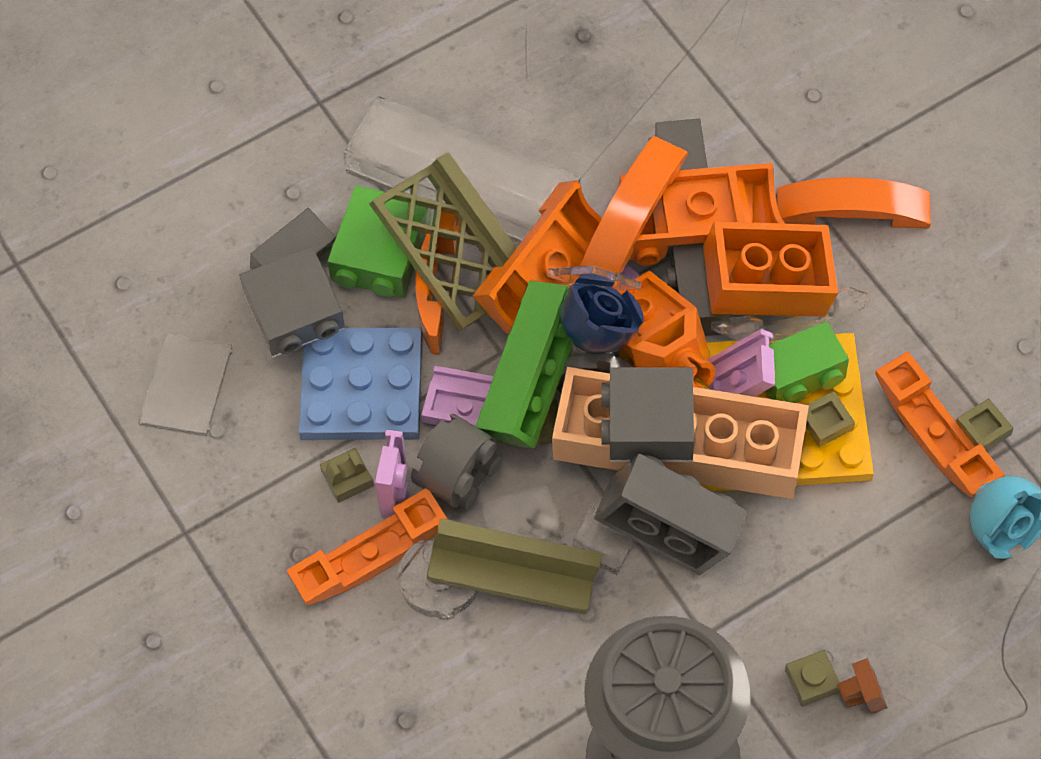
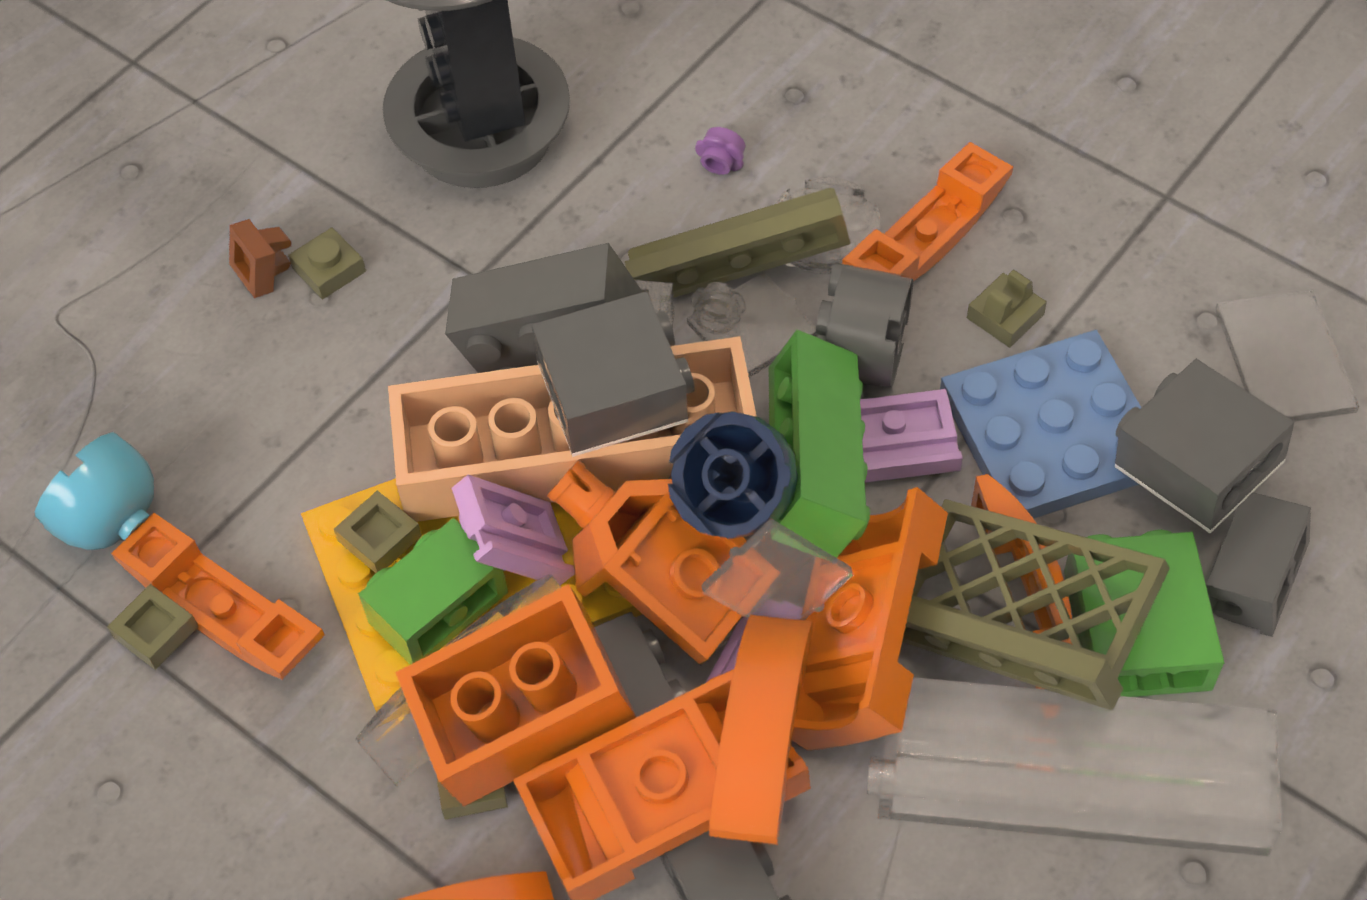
camera: 160 degrees right, 5 degrees down
lavender plate [375,430,410,518] -> none
none -> medium lavender plate [695,127,746,175]

